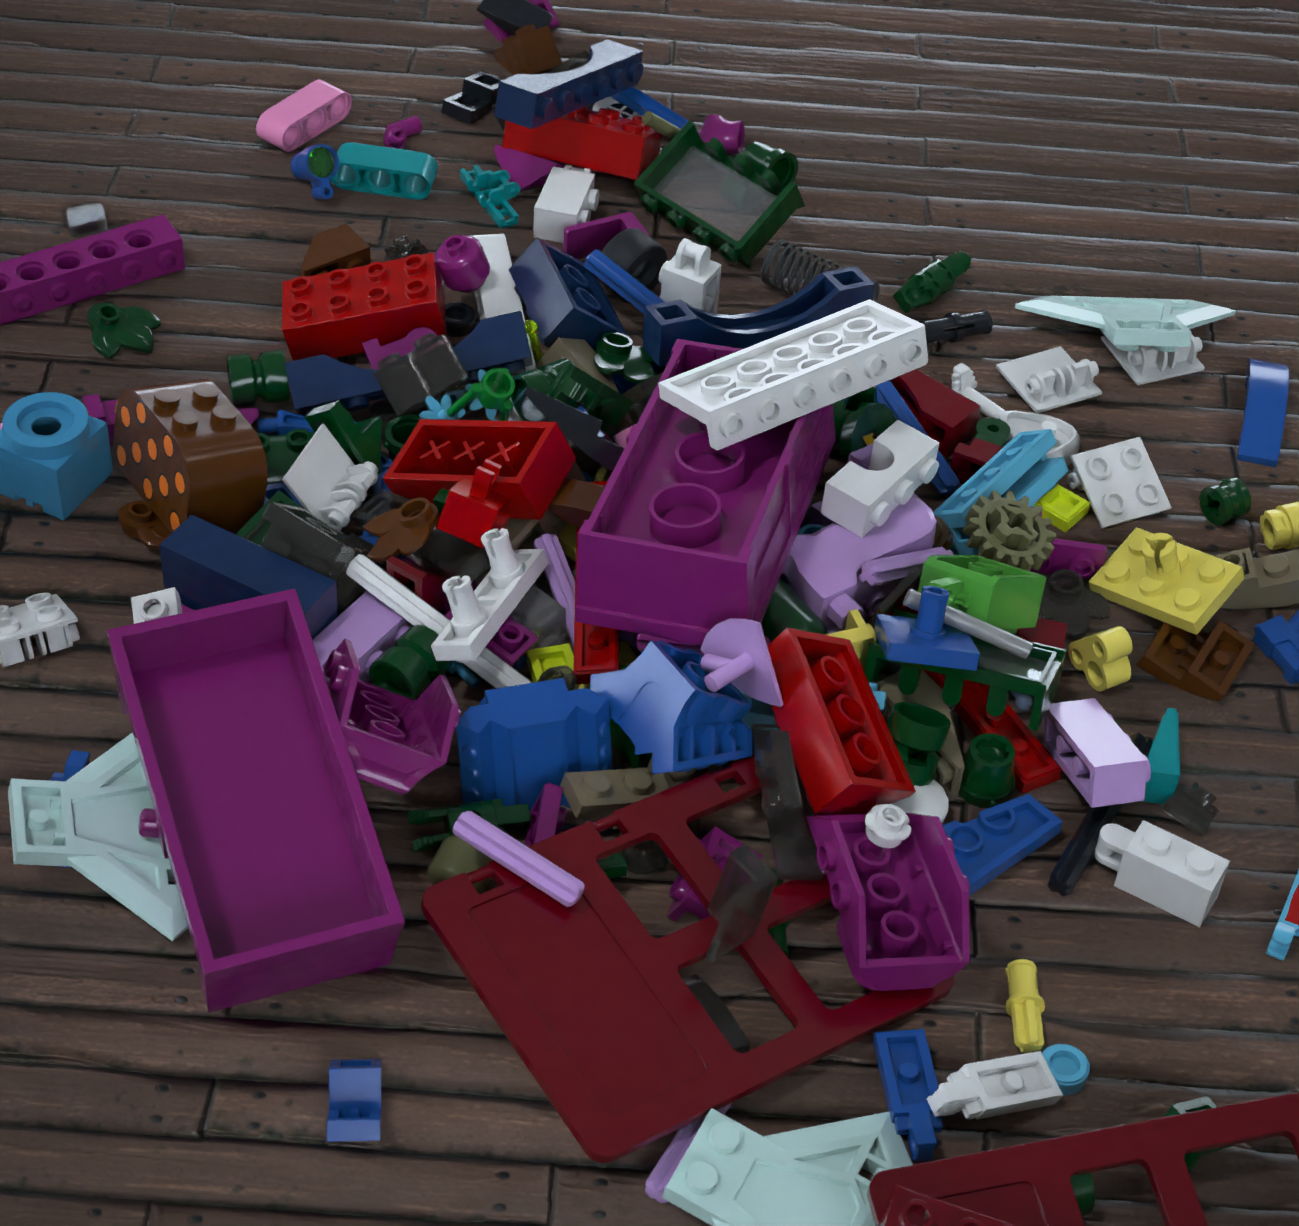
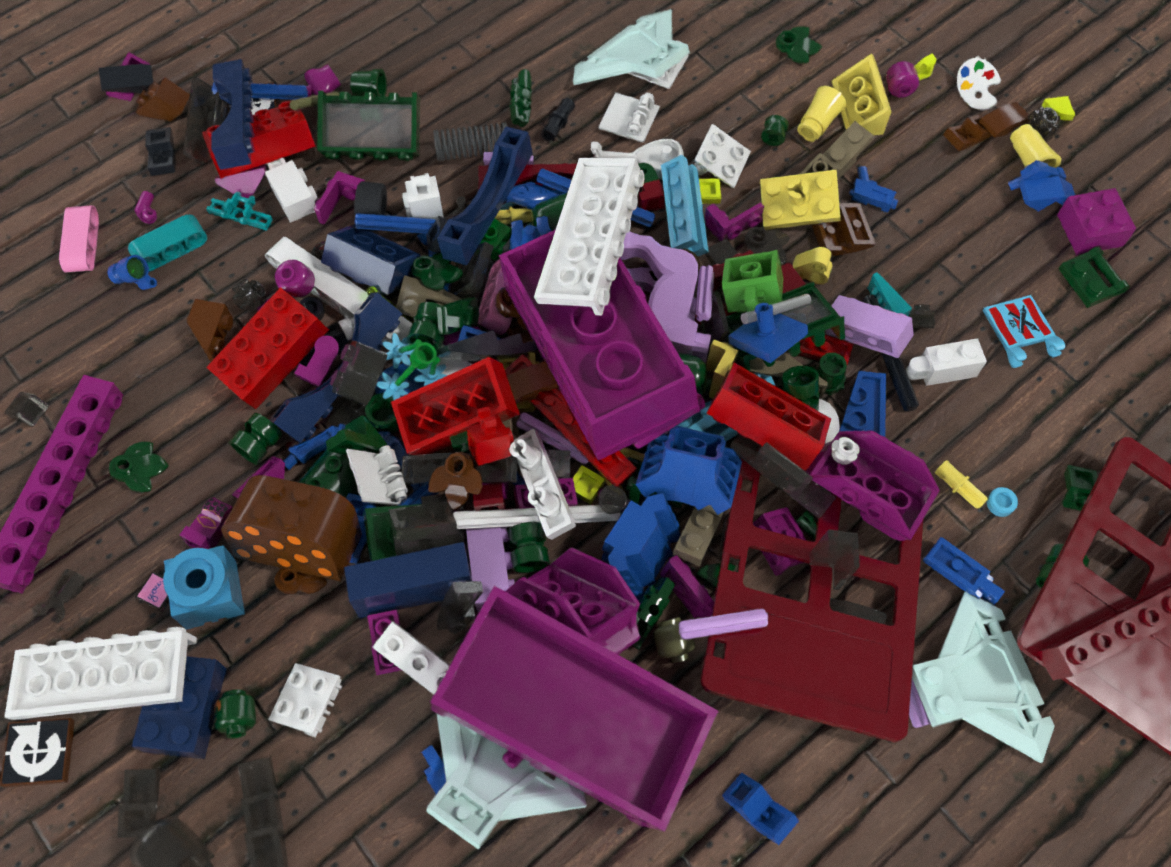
camera: 40 degrees left, 20 degrees up
lavender shield [700,618,784,707] -> none
white arch [820,420,940,538] -> none
white hinge [926,1051,1063,1120] -> none
olive gear [962,490,1056,571] -> none
blue slope [1237,358,1289,467] -> none

